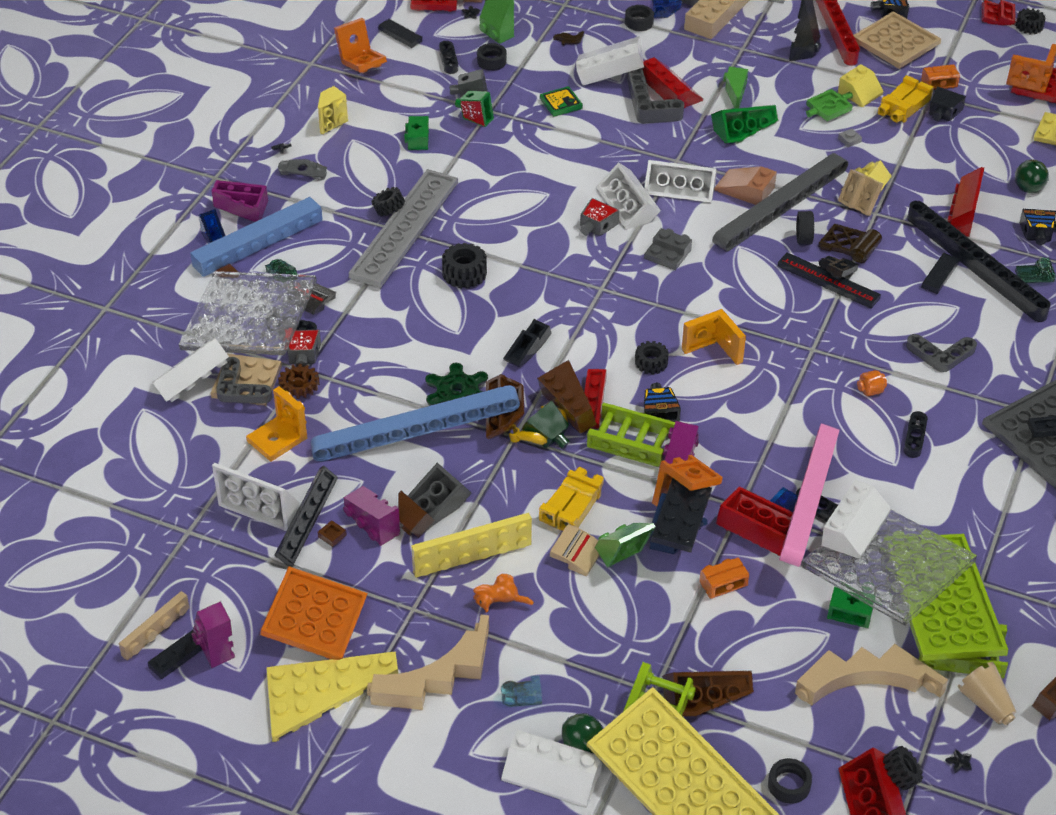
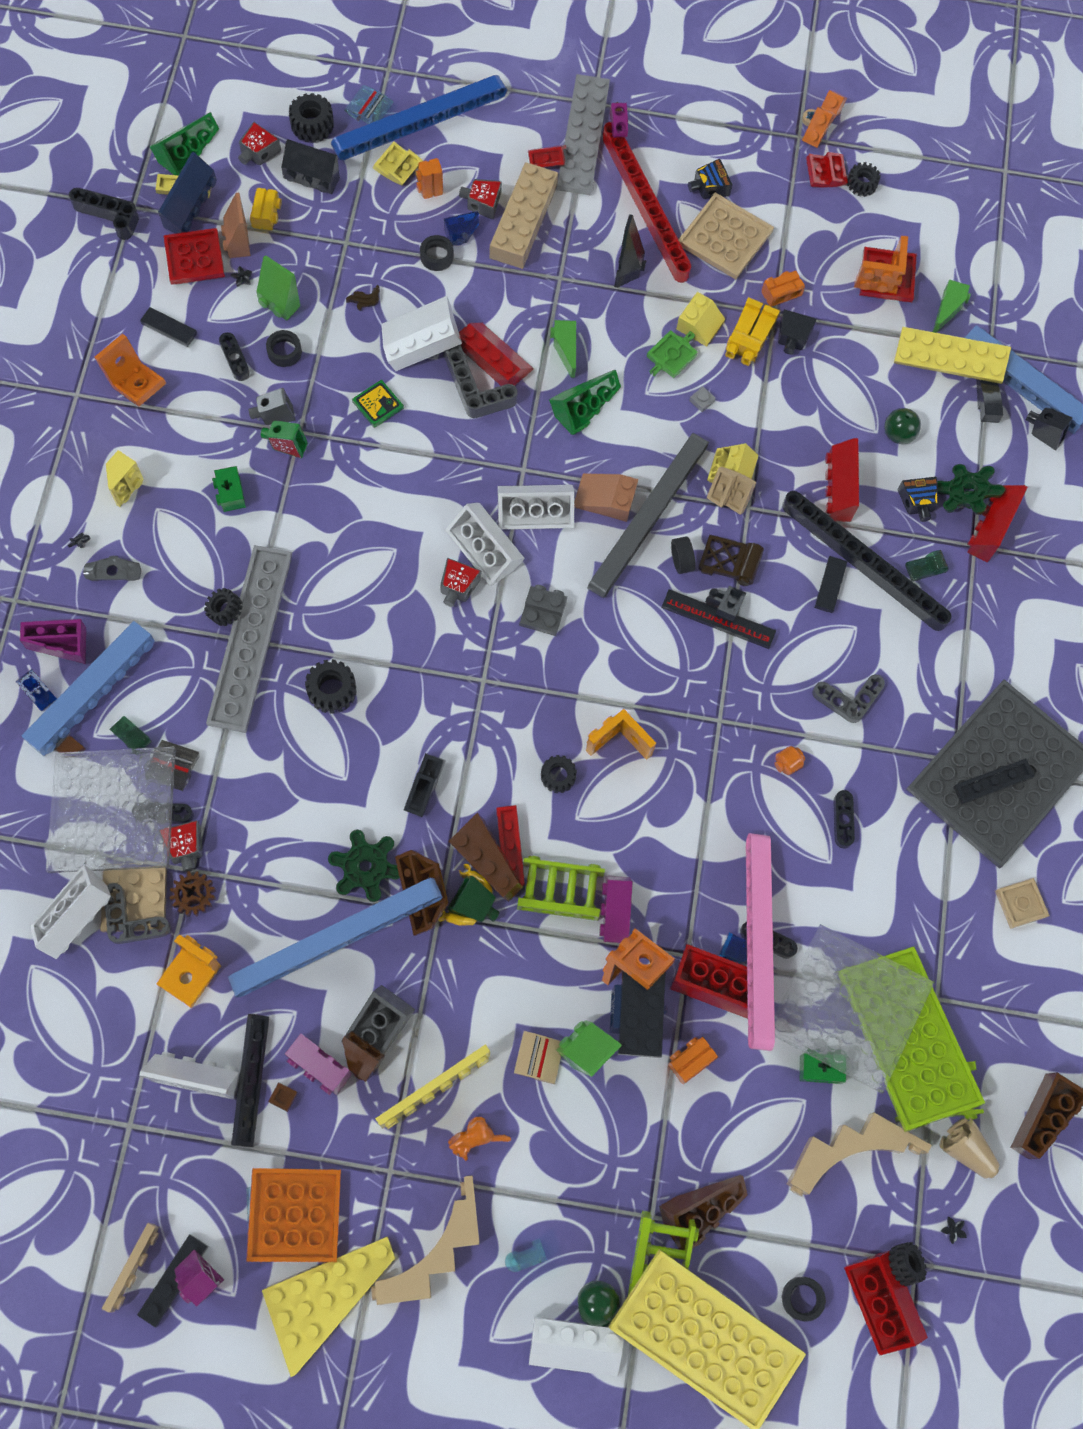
camera: 20 degrees left, 25 degrees up
yellow hips [539,467,604,531] -> none
torso [644,382,681,422] -> none
white slope [821,480,891,559] -> none

